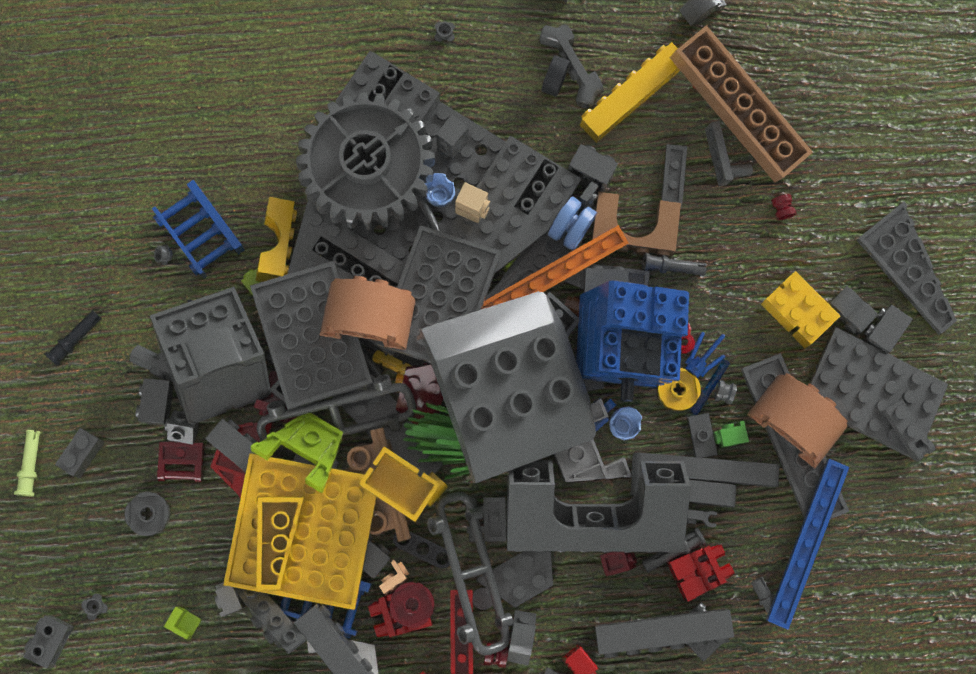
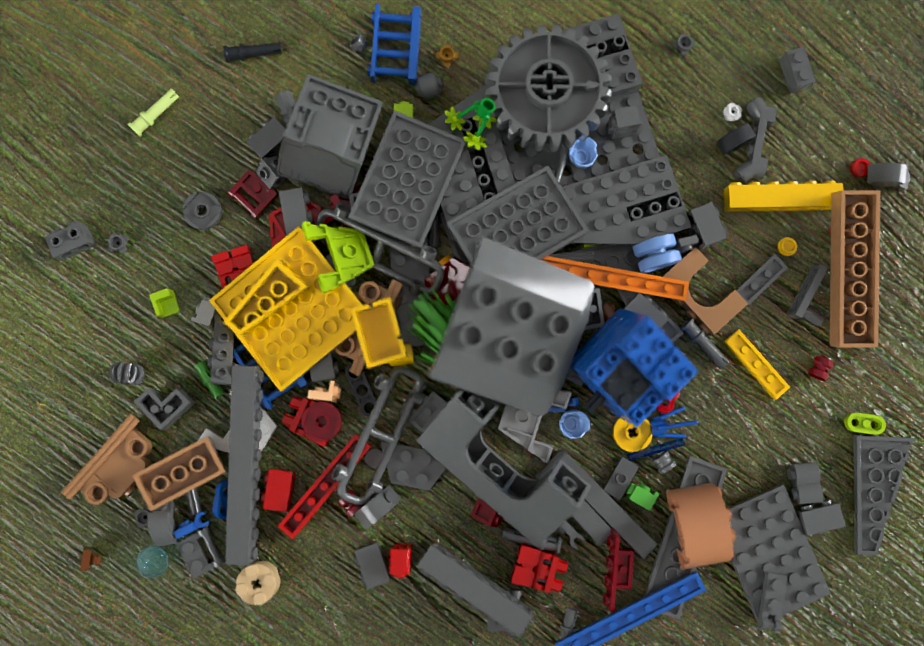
camera: 45 degrees right, 5 degrees up
dark grey brick [55,428,105,478] -> none
yellow arch [255,197,297,282] -> none
nougat cylinder [320,276,416,350] -> none
yellow axle [372,350,412,376] -> none
tan piece [455,182,490,224] -> none
yellow piece [761,271,840,349] -> none
none -> bright green pin [194,361,225,399]
none -> red hips [211,245,255,289]
none -> dark grey head [415,72,444,100]
none -> pearl gold plate [436,45,458,67]
none -> plant [444,98,497,151]
none -> dark red bracket [603,529,634,612]
none -> white plate [723,103,742,121]
none -> yellow tile [723,329,790,400]
none -> yellow plate [777,237,797,256]
none -> lime plate [844,413,886,435]
none -> red tile [850,158,871,178]

